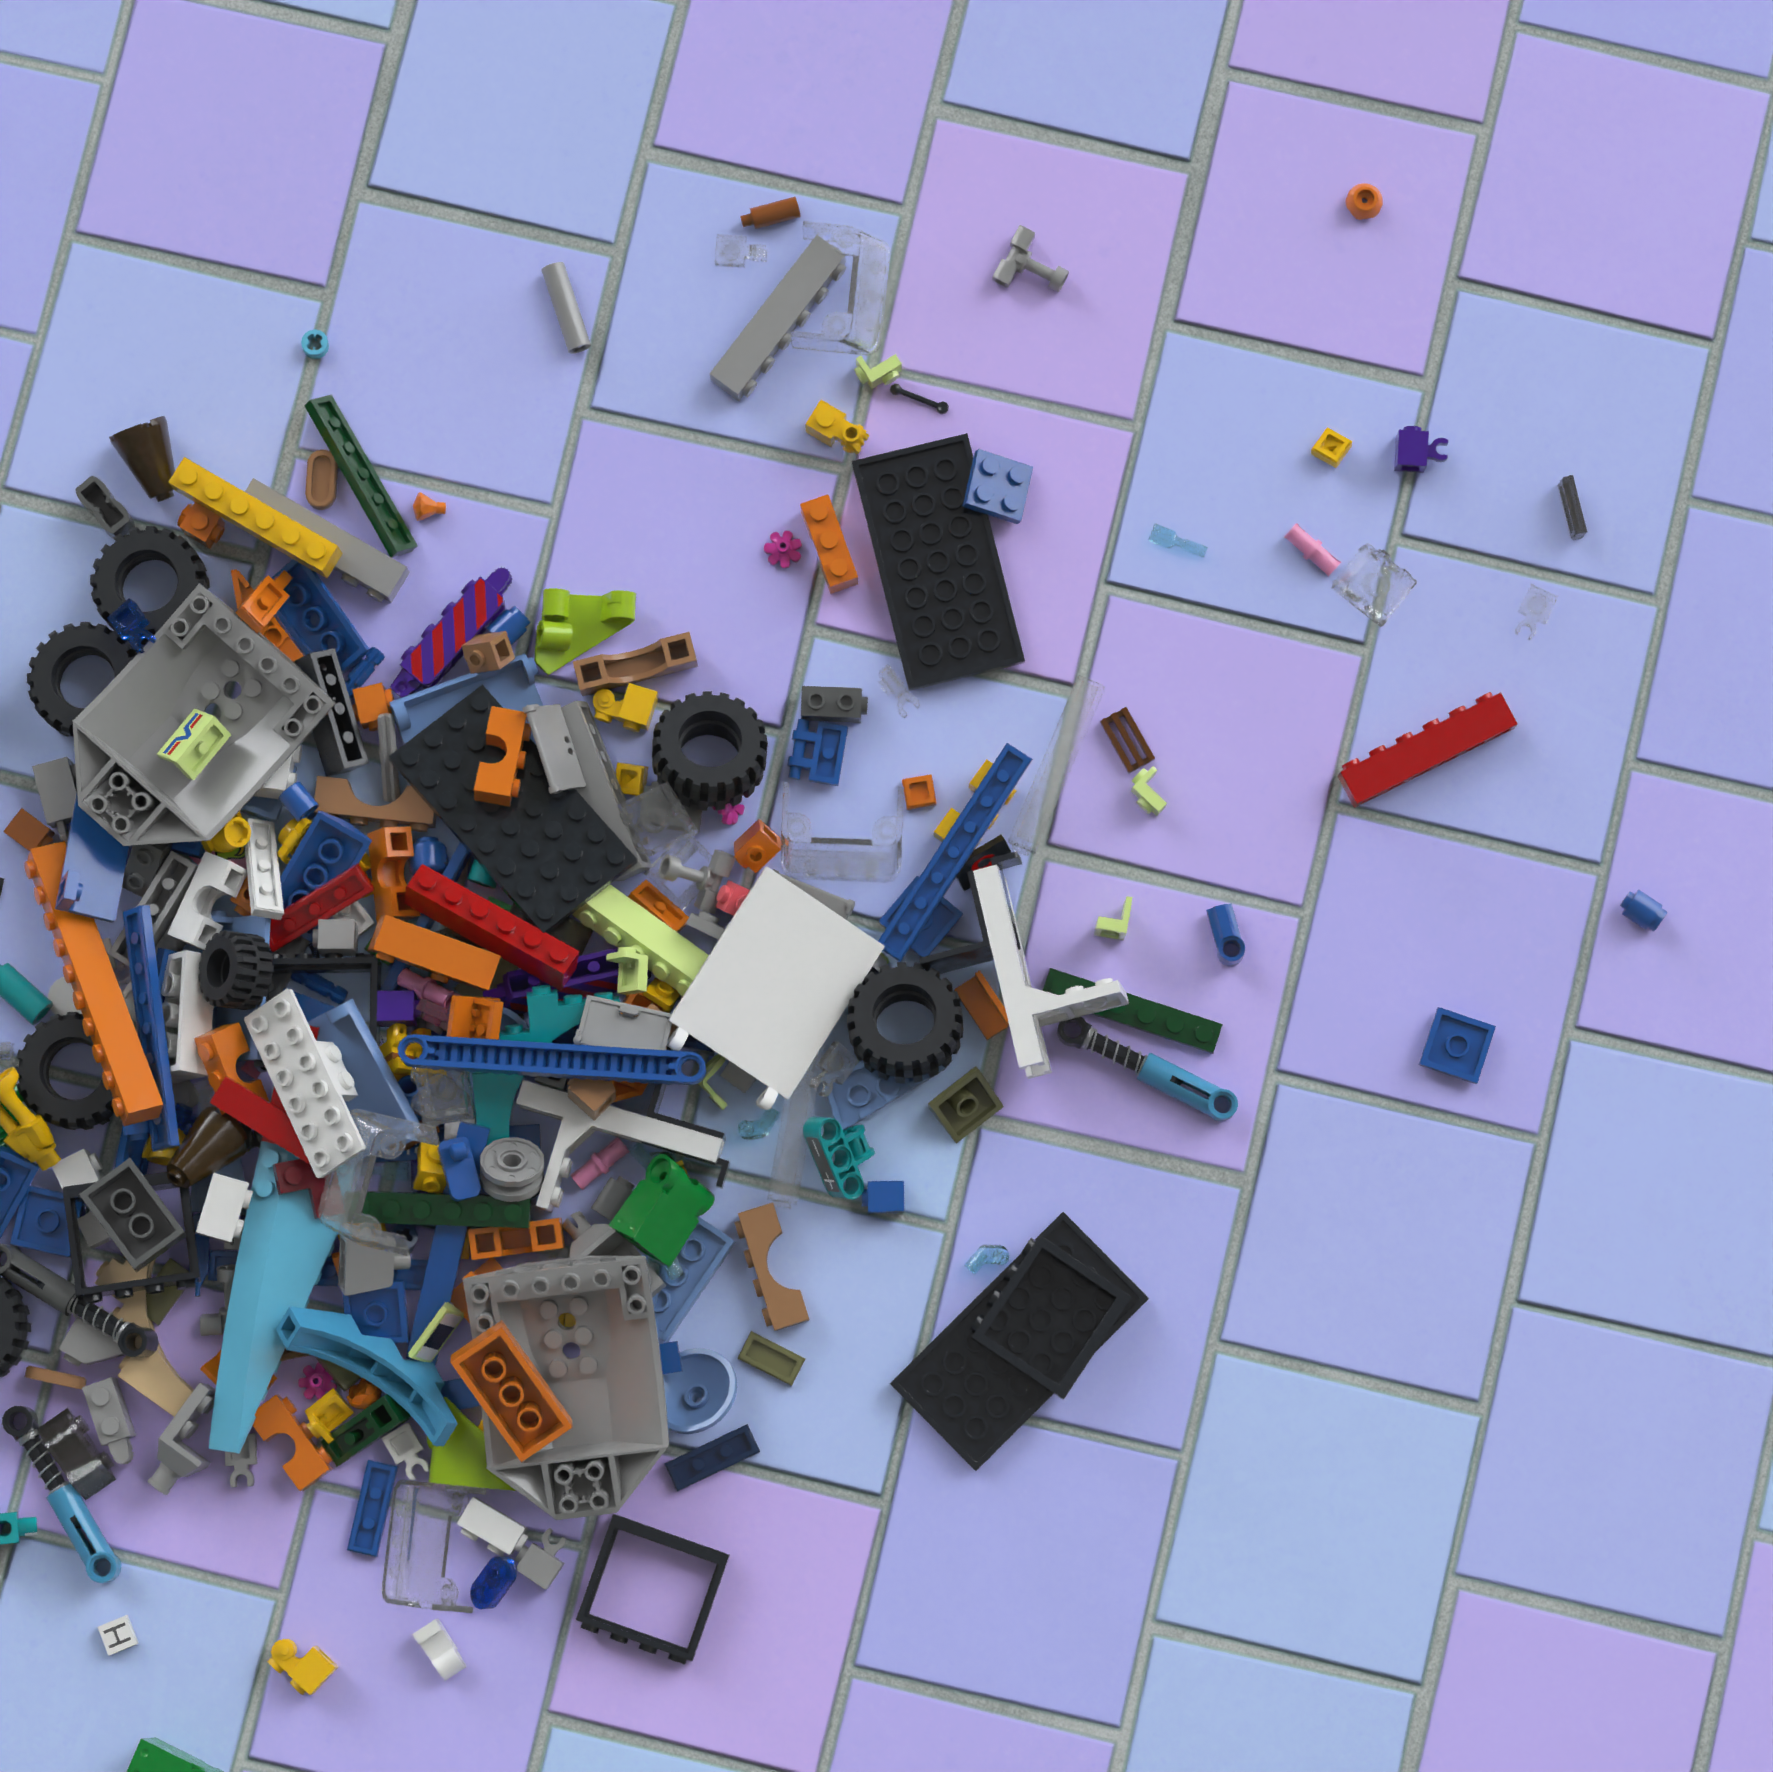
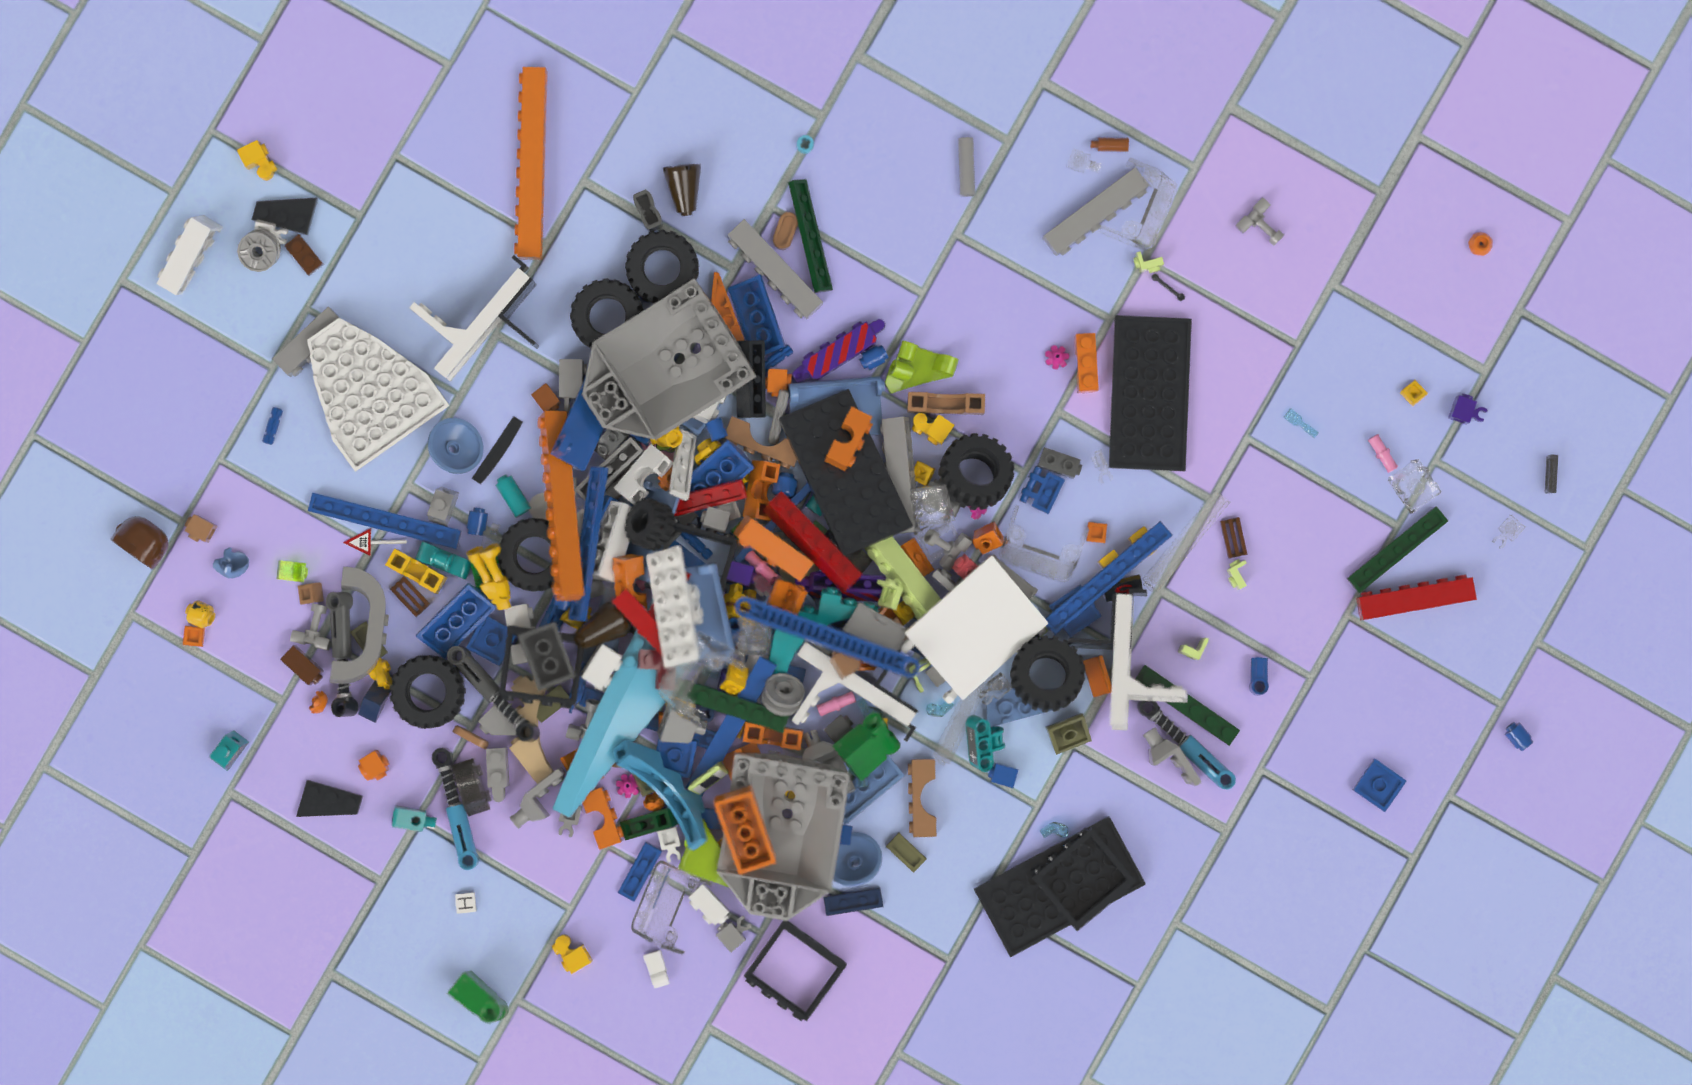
camera: 15 degrees right, 5 degrees up
clear blue plate [107,598,156,654] -> none
yellowish green panel [157,709,231,780] -> none
yellow brick [168,457,343,579] -> none
clear blue plate [175,1102,197,1135] -> none
orange brick [177,502,225,549] -> none
orange hinge [235,570,293,633] -> none
yellow bracket [305,1388,354,1444] -> none
orange rock [413,492,446,521] -> none
blue piece [437,1137,481,1202] -> none
medium nougat brick [462,631,515,674] -> none
clear blue plate [470,1556,517,1610] -> none
light grey door [522,704,587,794] -> none
yellow brick [805,400,869,454] -> none
plate [963,449,1033,524] -> none
none -> light grey plate [1143,727,1202,786]
none -> dark green plate [1346,506,1448,593]

